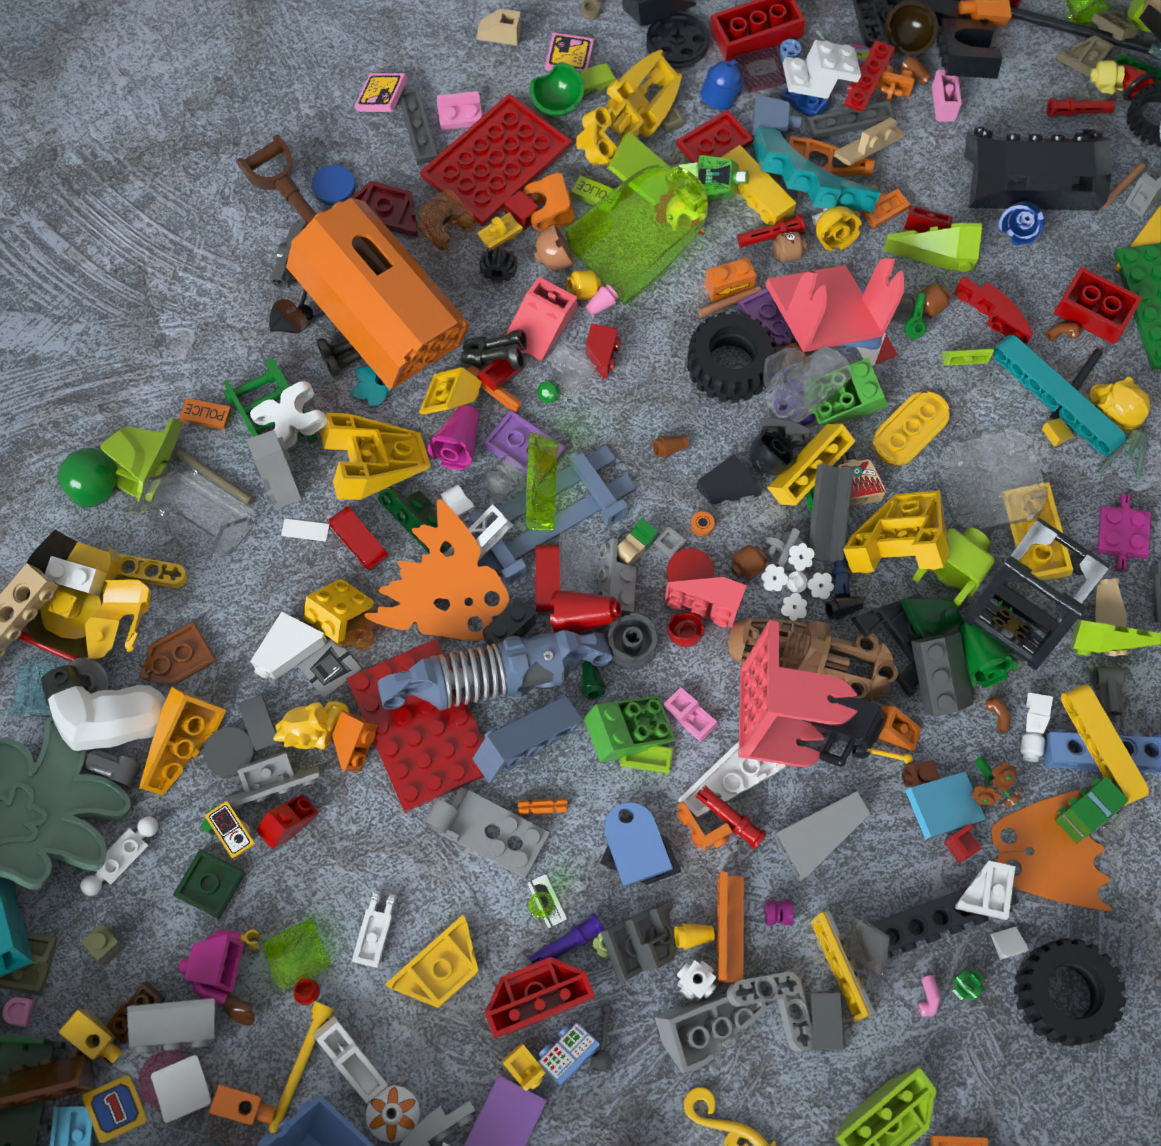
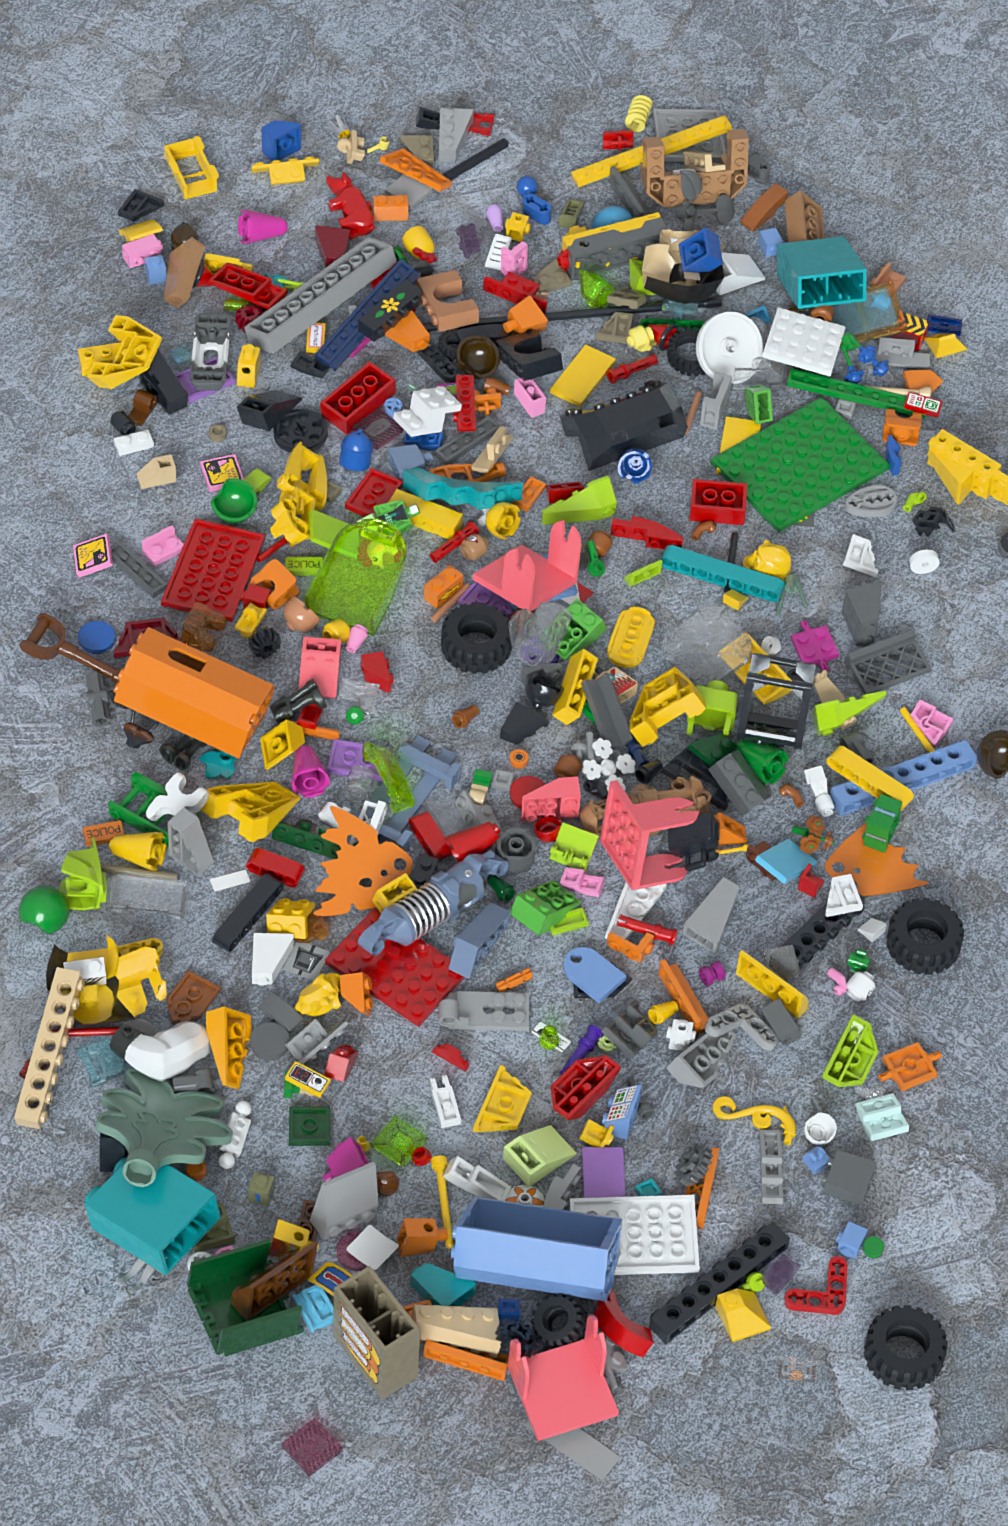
camera: 30 degrees left, 15 degrees down
none -> yellow cone [109,832,166,871]
none -> orange tile [186,1162,207,1181]
none -> black beam [212,873,284,952]
none -> red bar [257,536,289,563]
none -> yellow torso [372,873,417,913]
none -> red tile [432,1043,469,1072]
none -> yellowish green slope [503,1125,577,1187]
none -> lime hinge [549,822,599,872]
none -> yellow tile [550,344,616,408]
none -> black arm [583,780,608,800]
none -> white tile [761,636,781,656]
none -> white head [846,971,876,1002]

